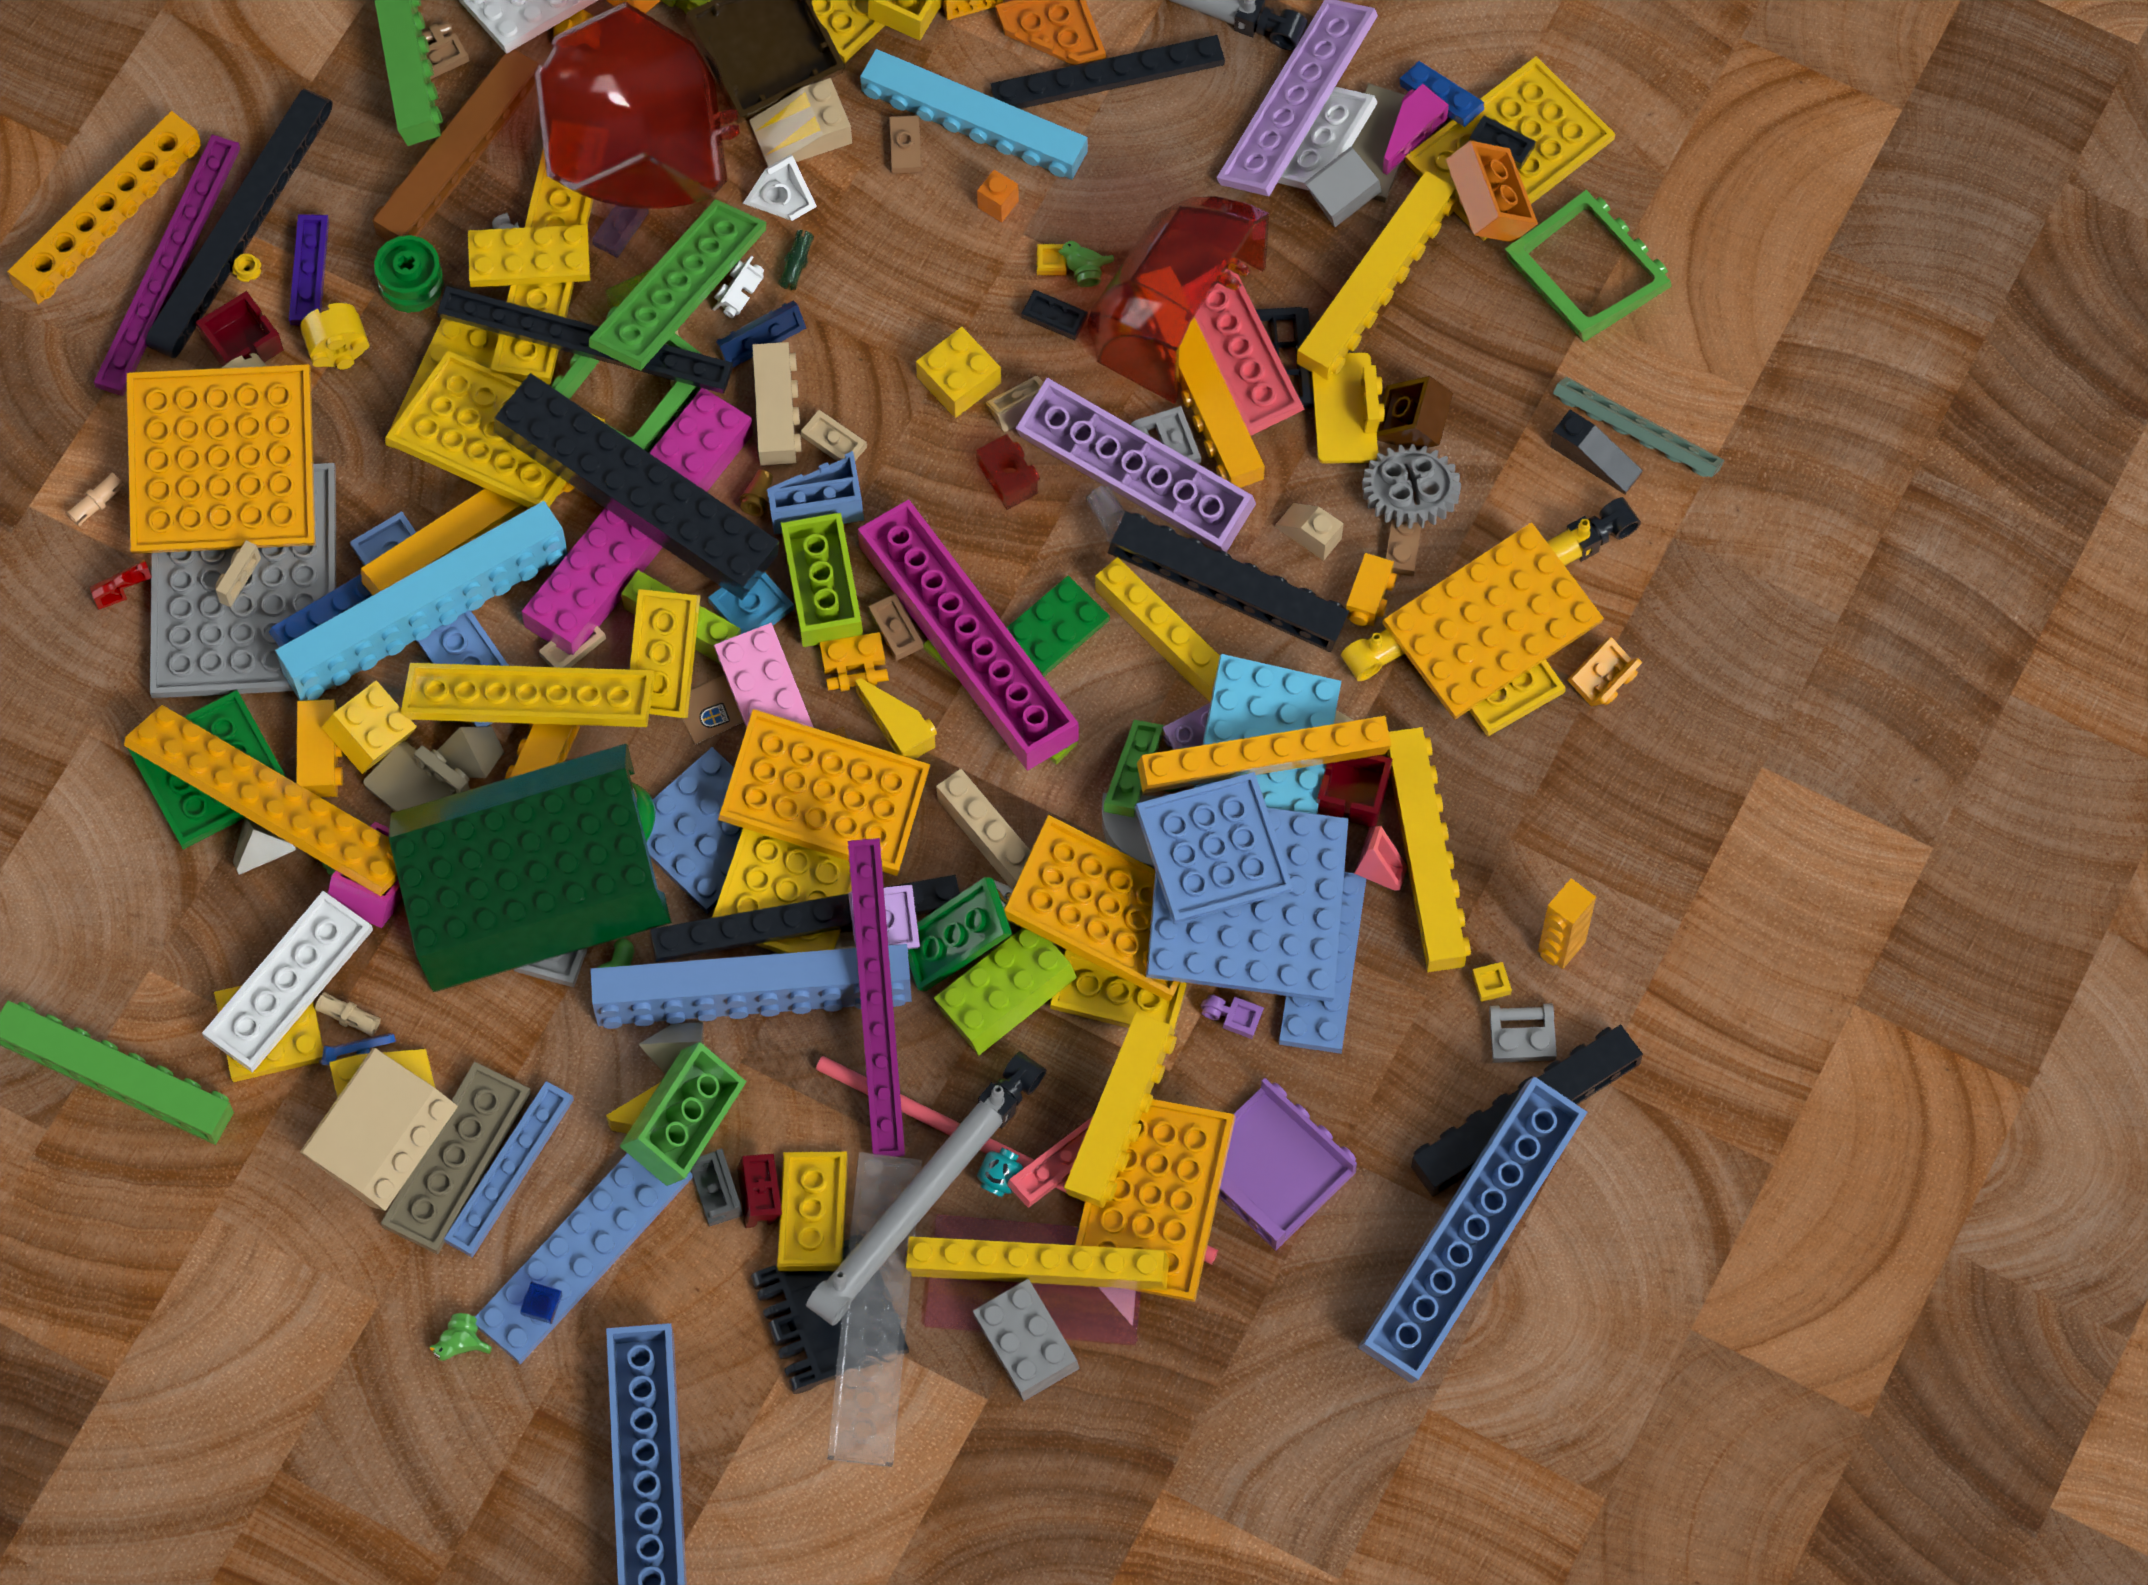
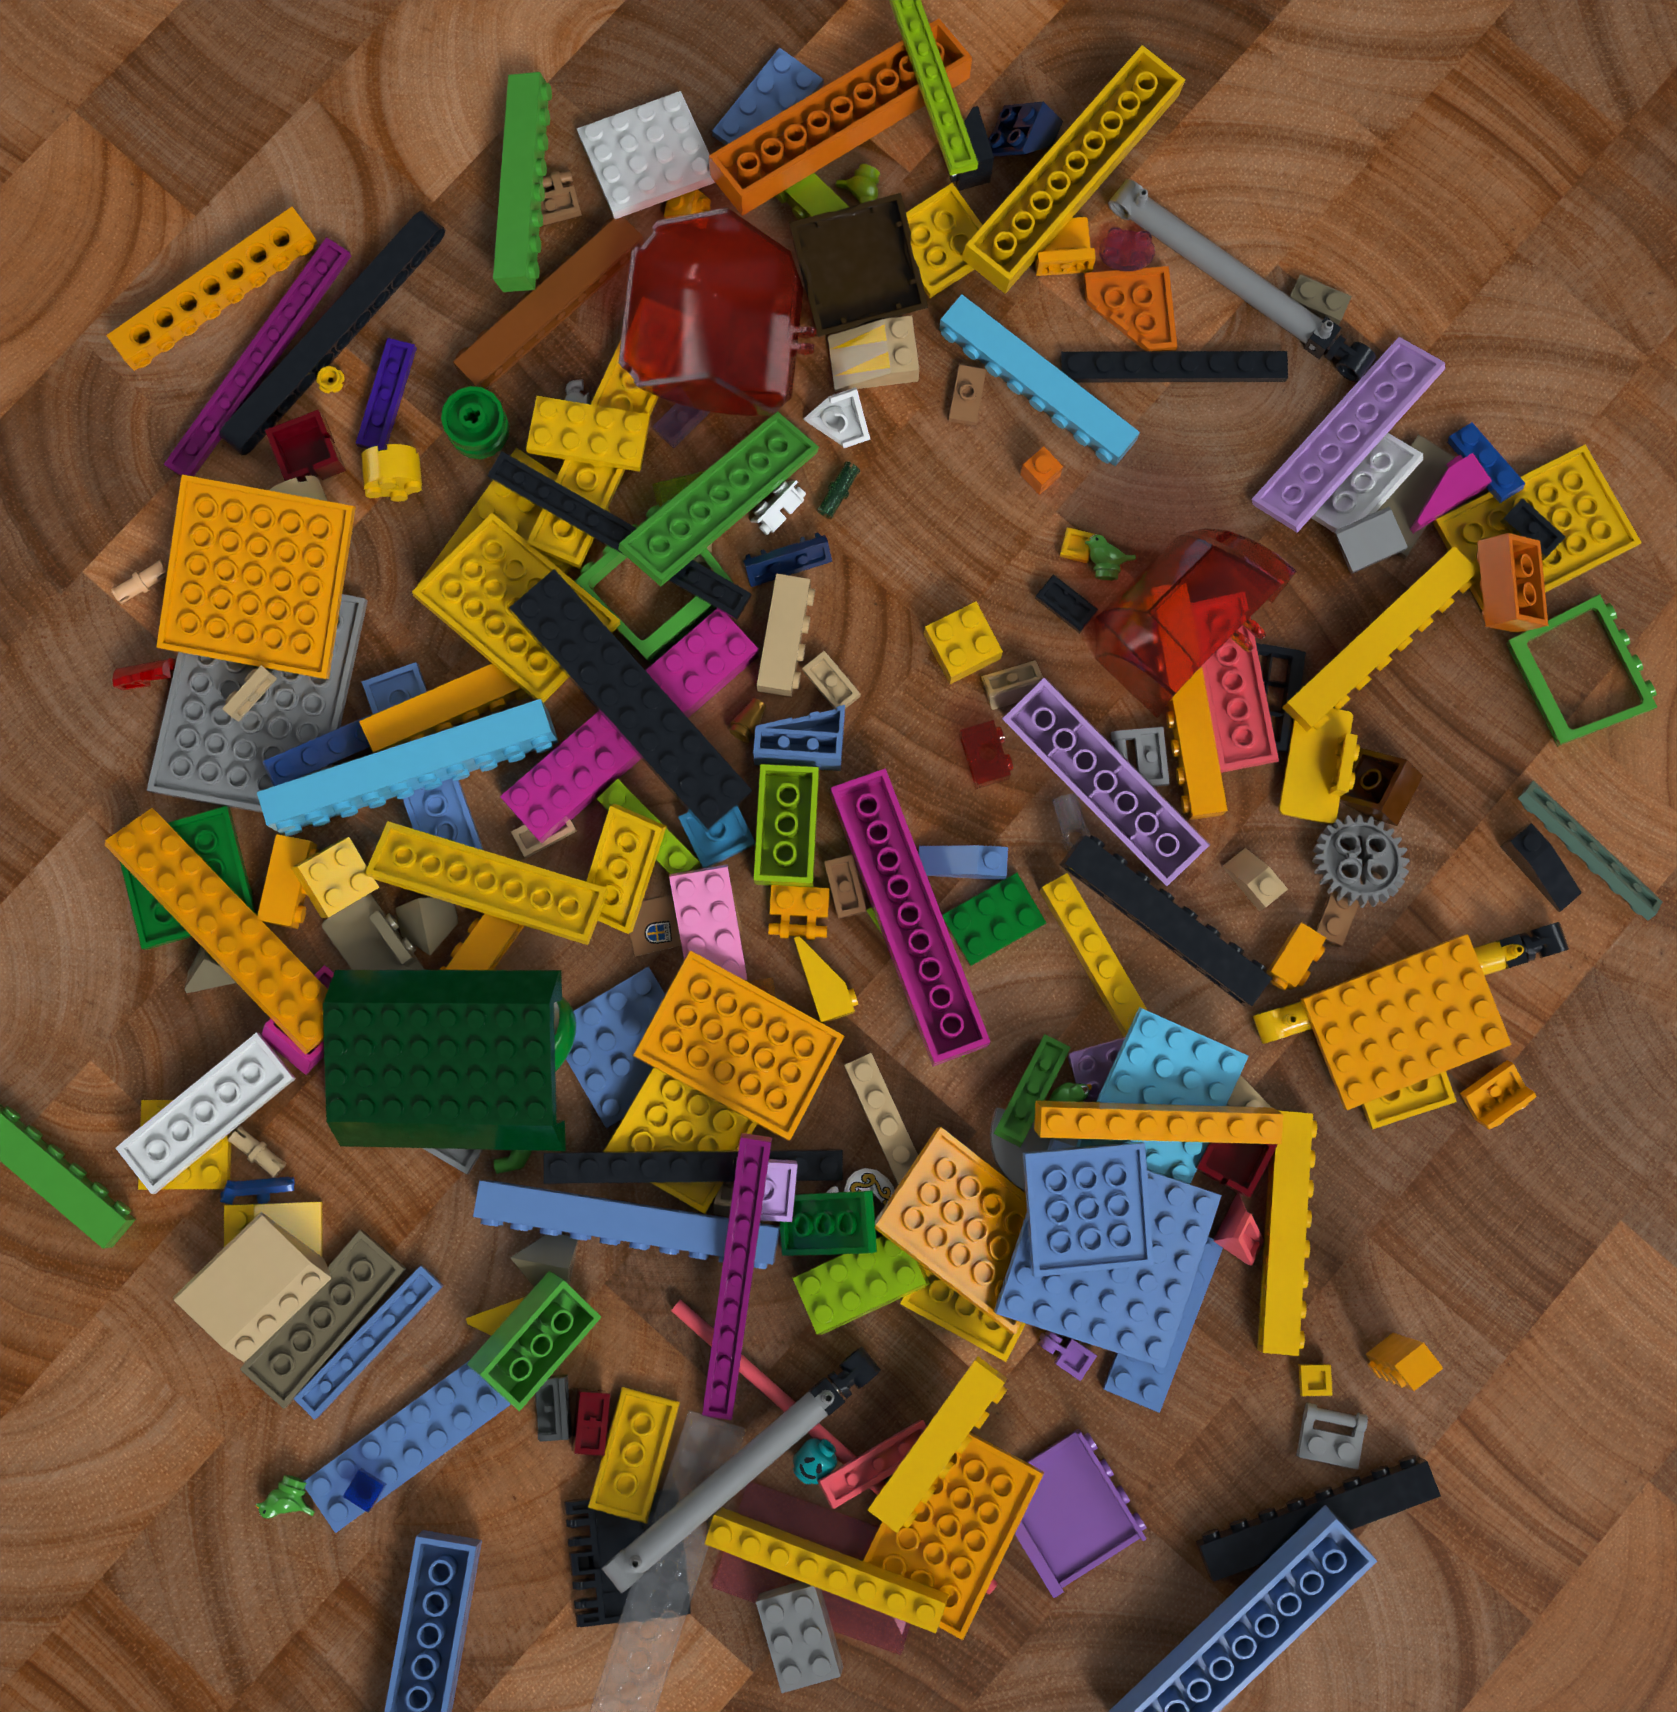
camera: 15 degrees right, 15 degrees up
none -> medium blue slope [919,845,1008,880]

